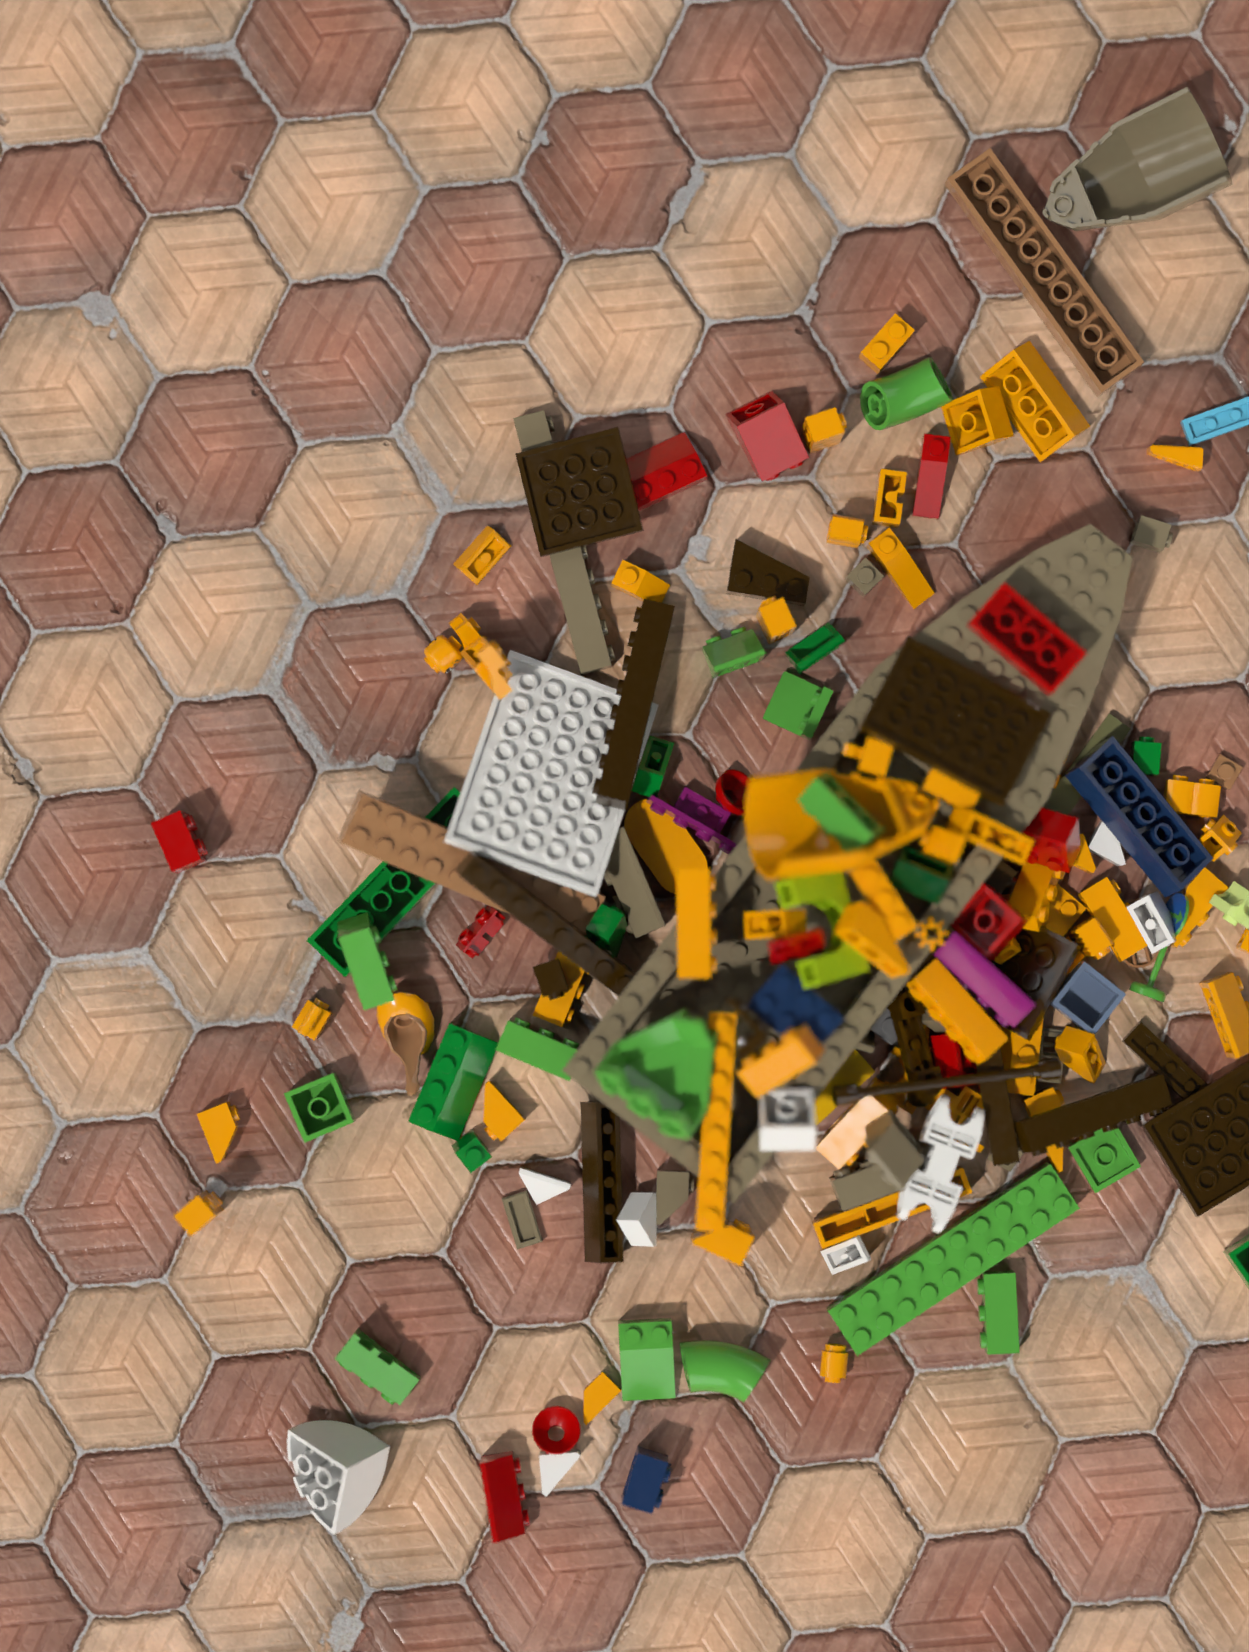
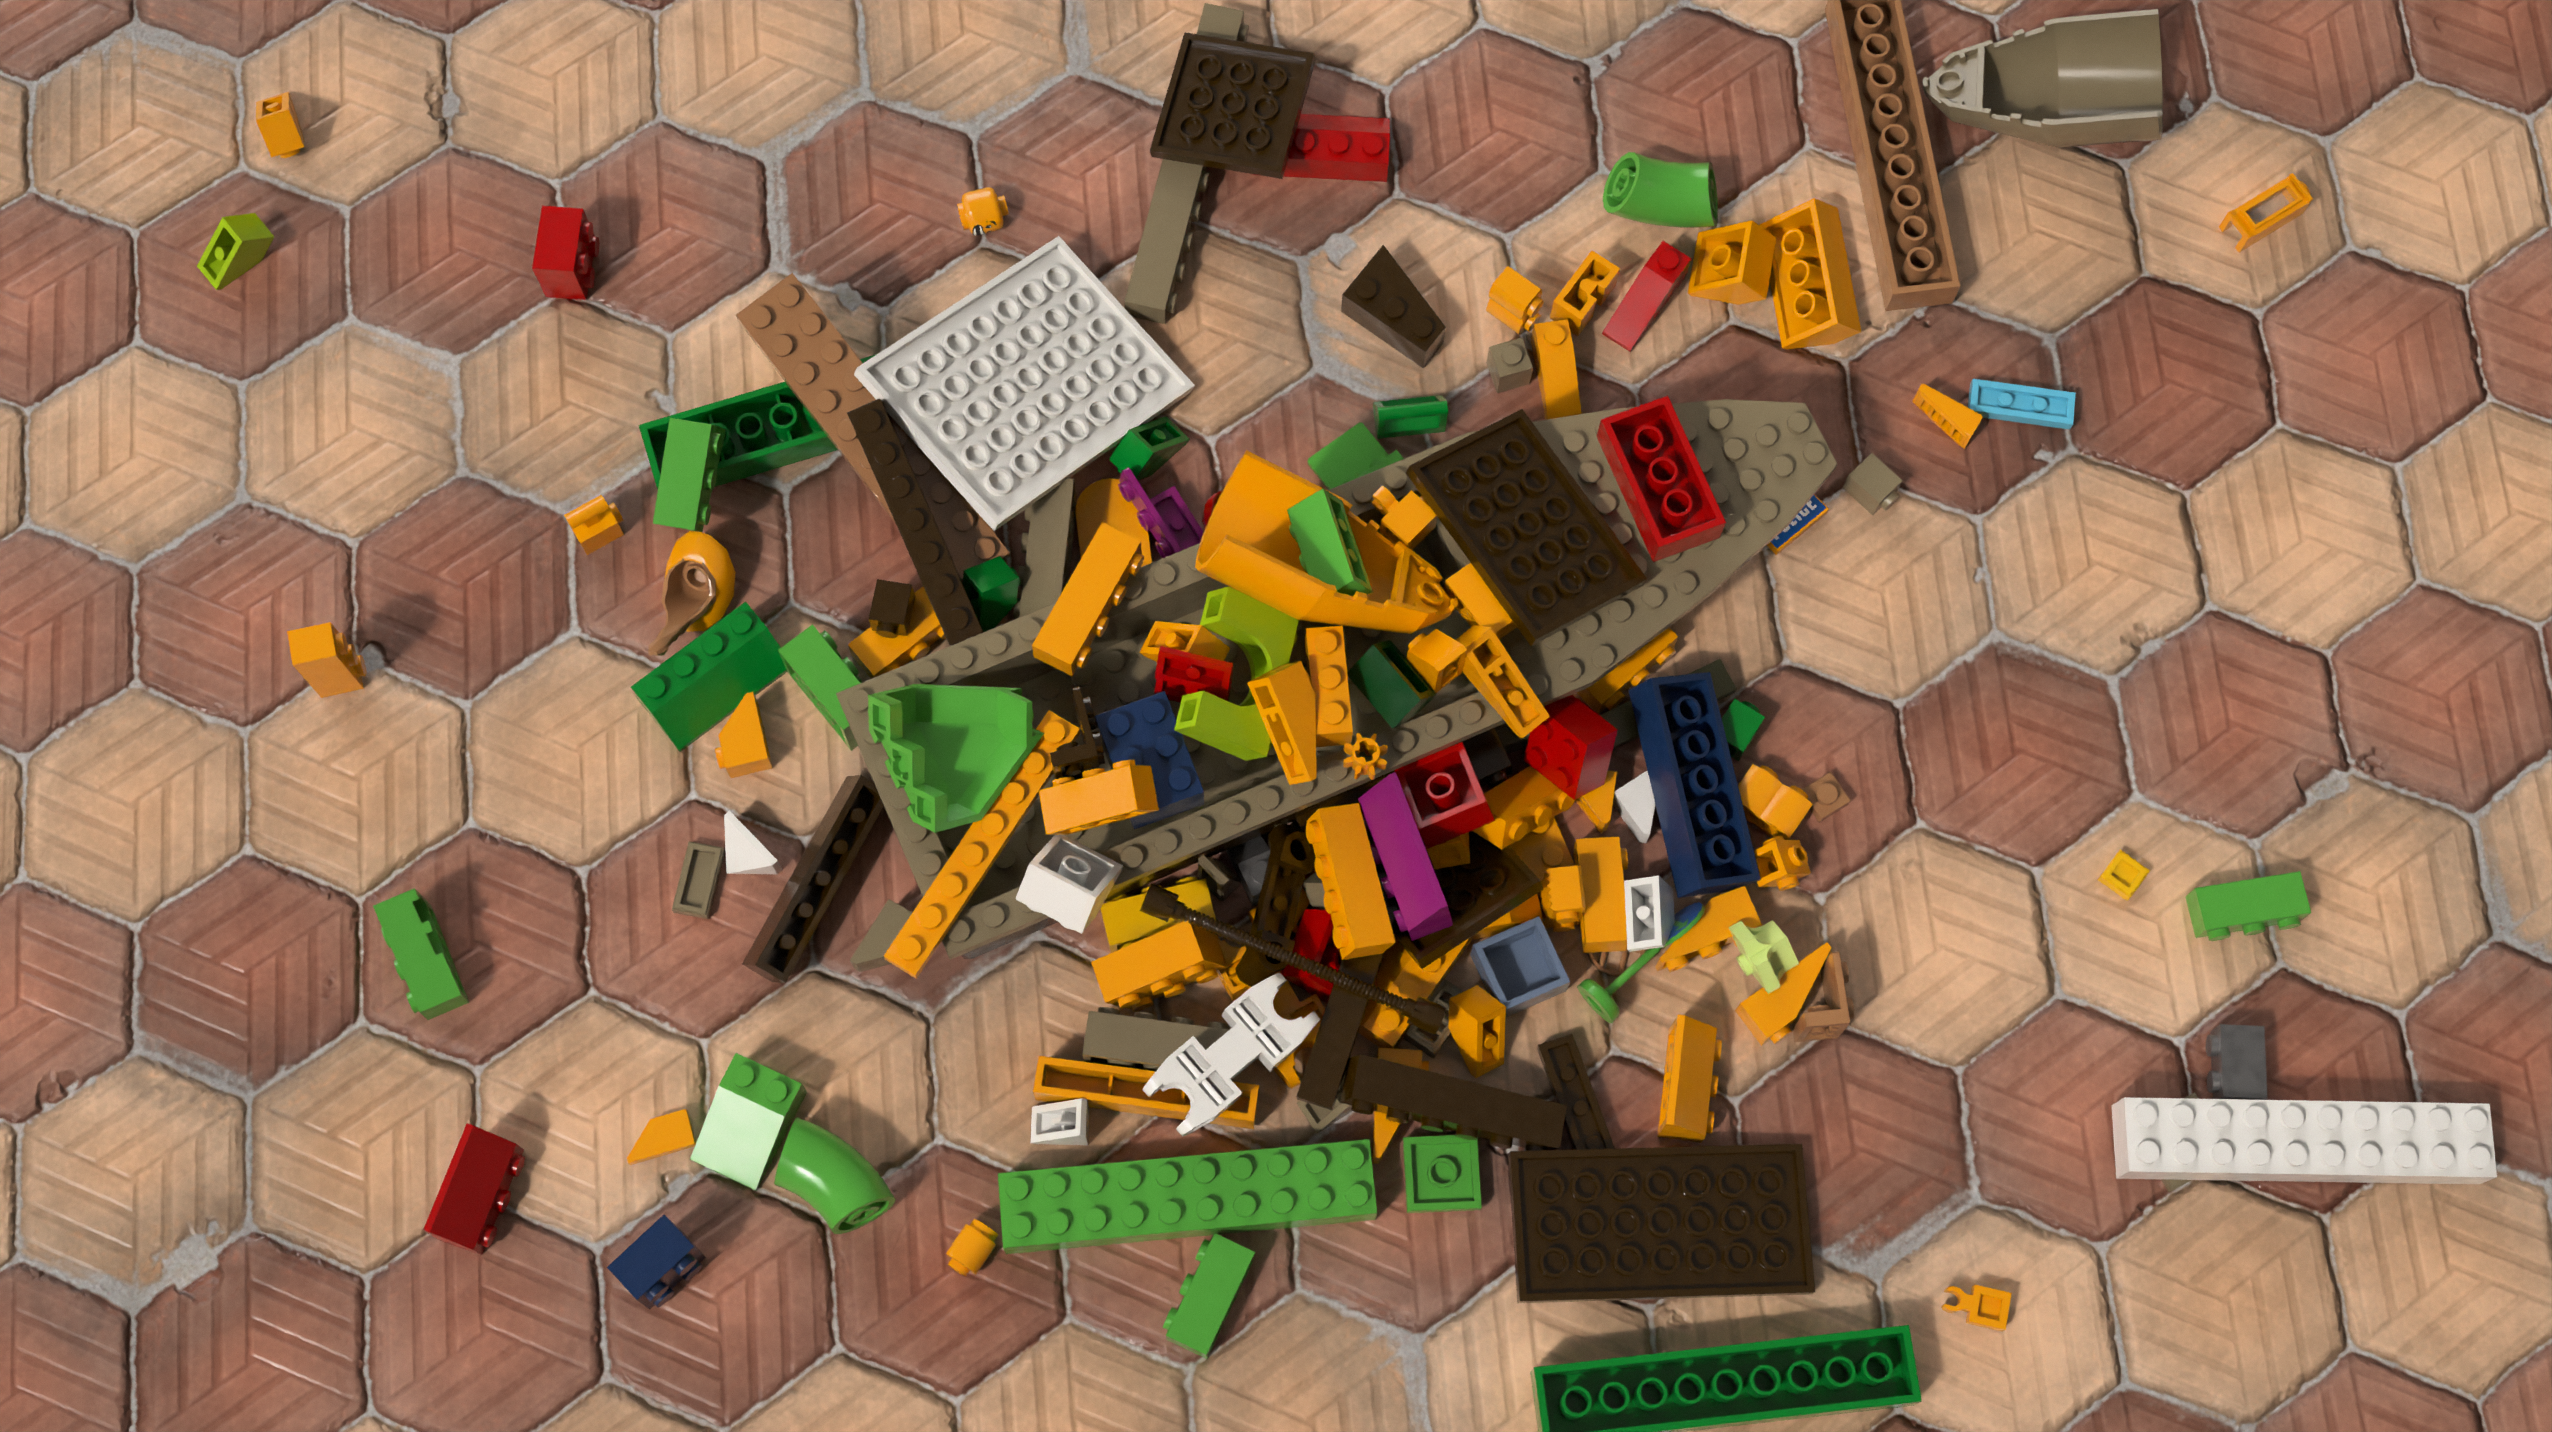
camera: 30 degrees right, 15 degrees down
light orange slope [197,1101,240,1164] -> none
bright green brick [284,1072,356,1143] -> none
white brick [287,1420,390,1535] -> none
light orange bracket [449,613,513,700] -> none
green brick [451,1129,492,1173] -> none
light orange slope [453,526,511,585] -> none
red hinge [456,905,506,959] -> none
red piece [532,1406,580,1455] -> none
white slope [539,1449,581,1497] -> none
dark brown brick [592,599,675,810] -> none
light orange slope [611,560,670,603] -> none
white slope [617,1192,657,1246] -> none
light orange slope [690,1218,755,1267] -> none
bright green slope [702,627,765,678] -> none
slope [725,391,809,481] -> none
light orange brick [756,596,797,644] -> none
light orange brick [801,407,847,454] -> none
light orange brick [858,313,915,374] -> none
dark tan slope [864,1110,924,1191] -> none

